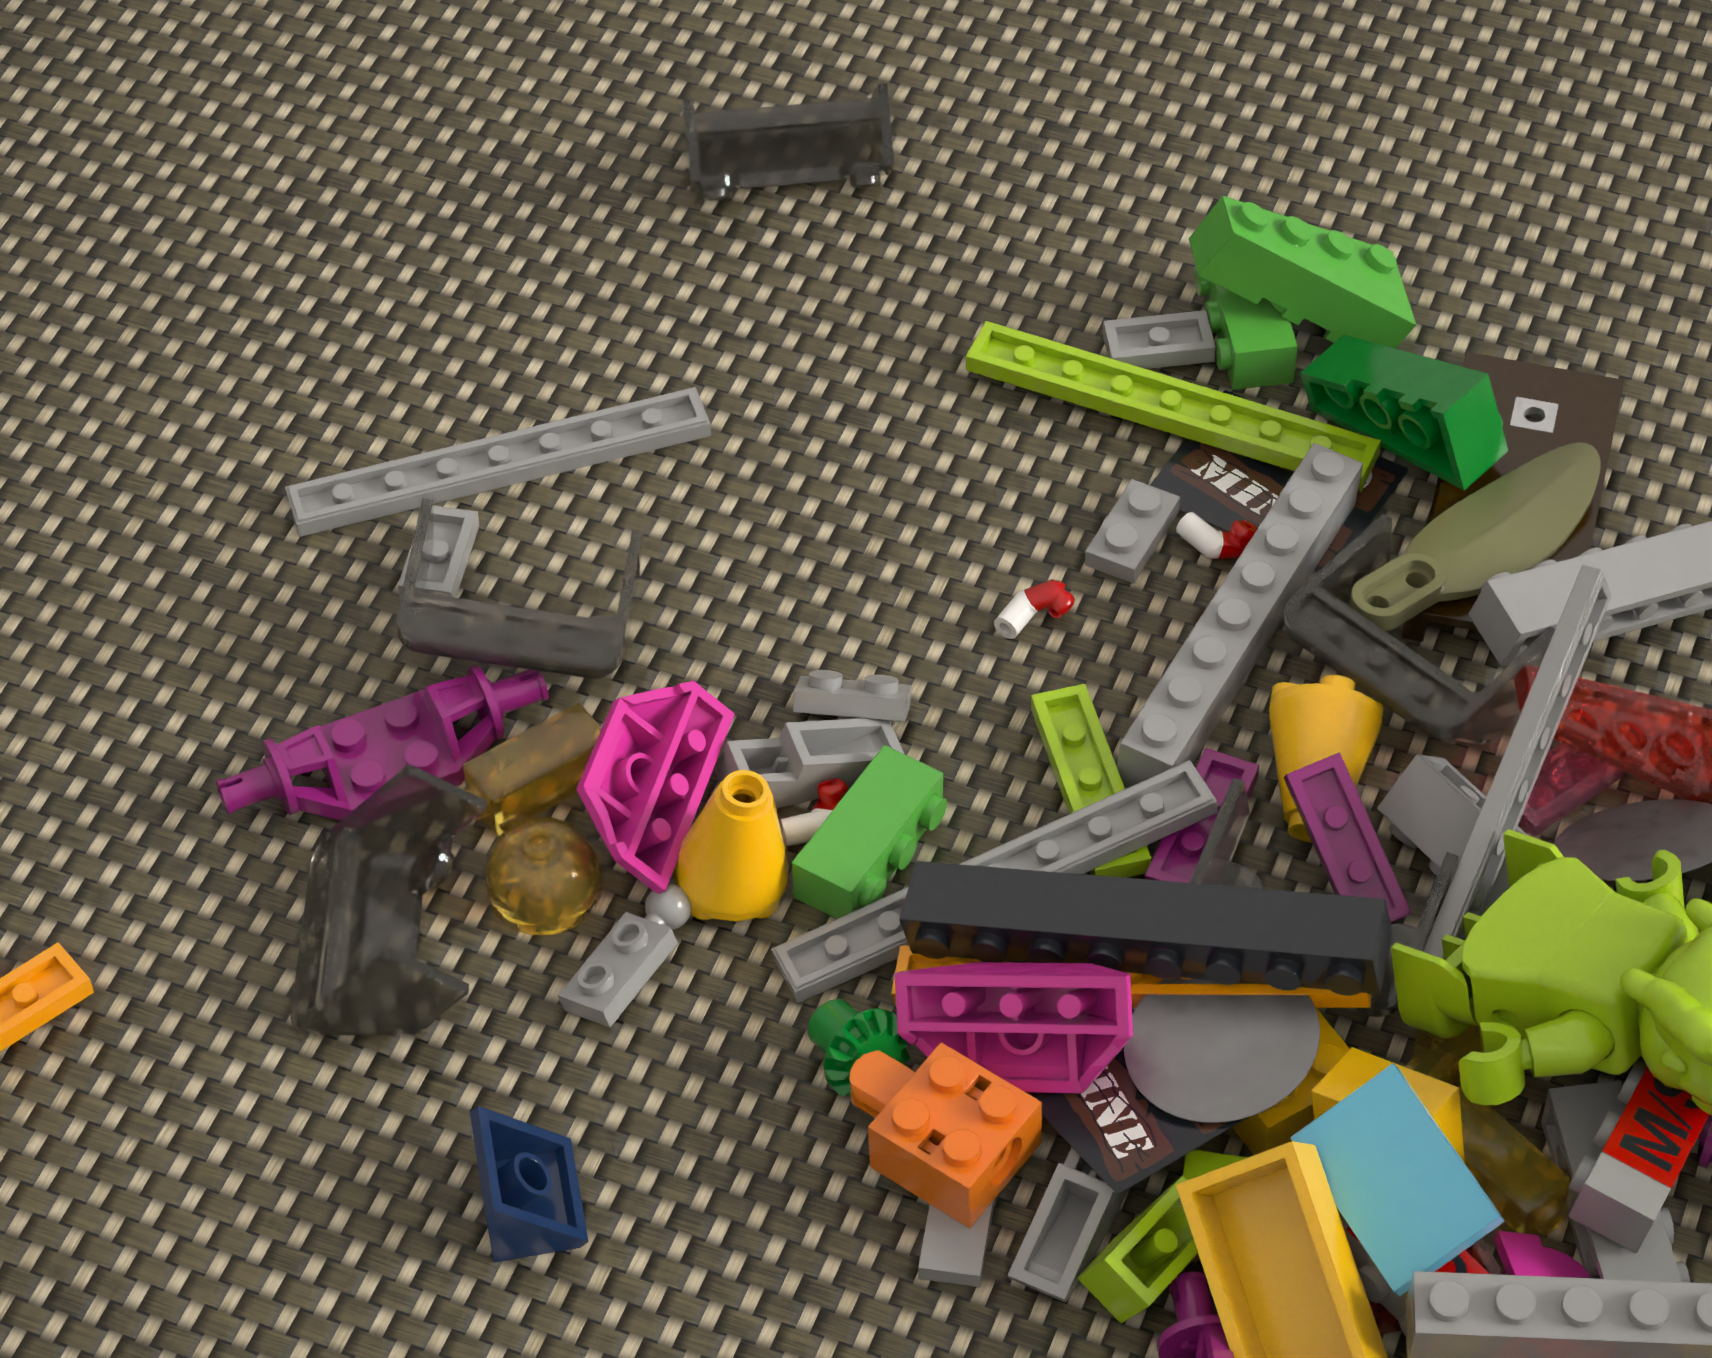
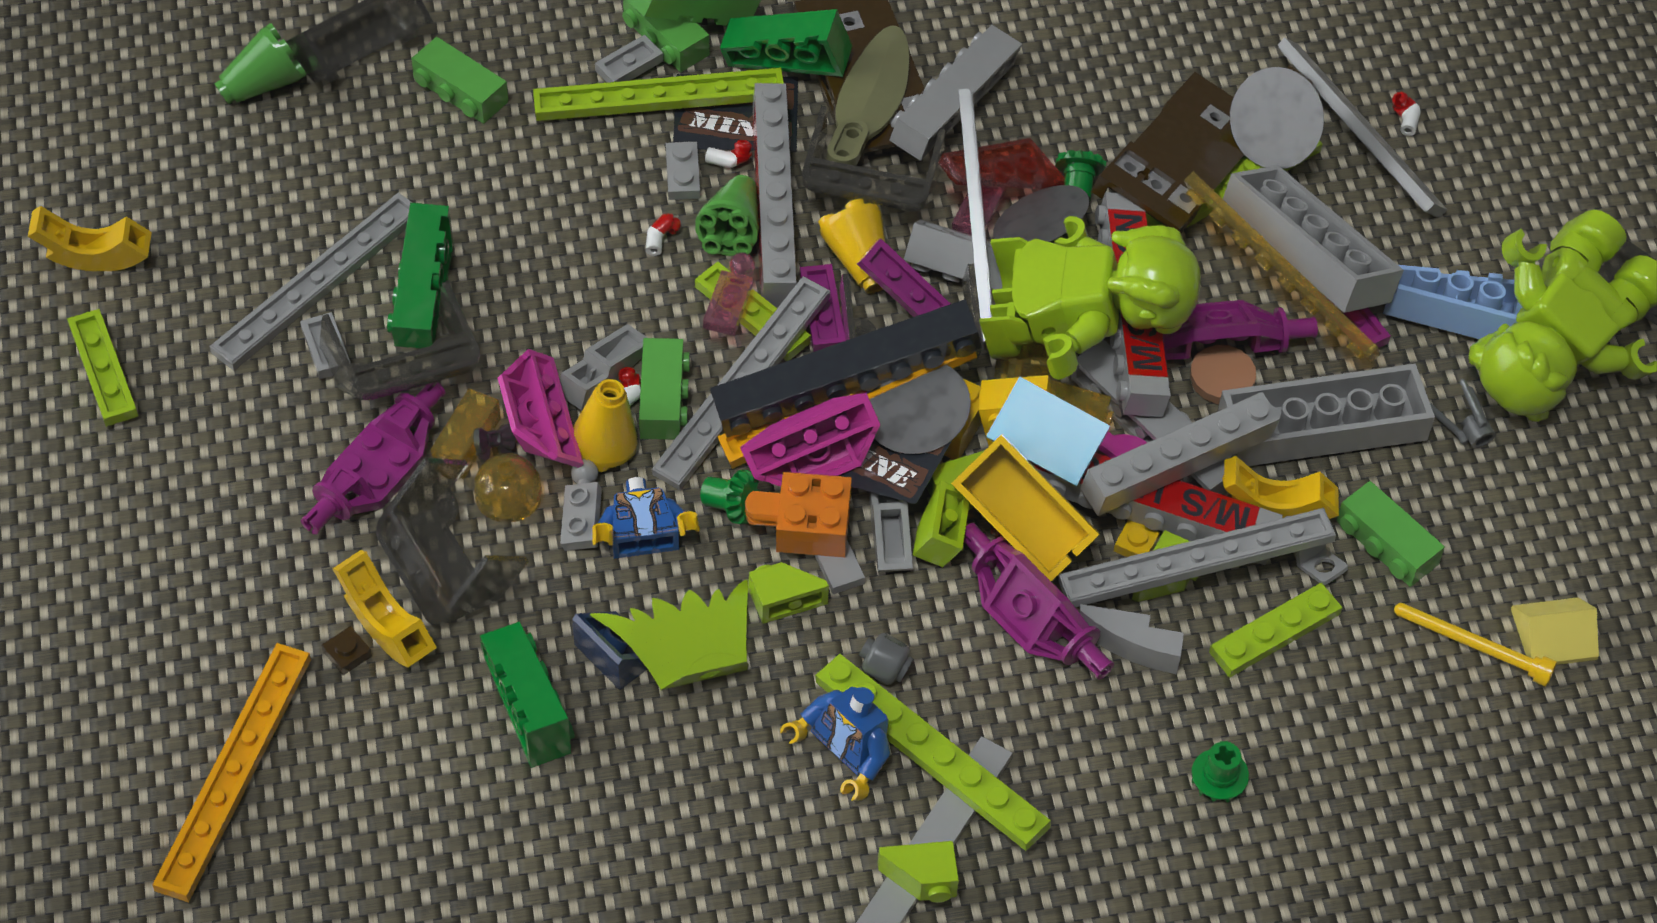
camera: 35 degrees left, 5 degrees up
light grey plate [793,670,912,721] -> none
none -> yellow arch [28,206,152,271]
none -> lime plate [67,309,138,427]
none -> bright green cone [214,23,307,104]
none -> dark brown plate [322,626,372,675]
none -> yellow arch [332,550,437,667]
none -> green wedge [387,202,454,350]
none -> bright green brick [411,37,508,124]
none -> pearl dark grey piece [473,424,516,464]
none -> green wedge [480,621,575,768]
none -> lime piece [590,580,749,690]
none -> torso [592,477,700,559]
none -> bright green cone [695,175,759,256]
none -> clear pink plate [703,252,755,336]
none -> lime slope [749,562,829,624]

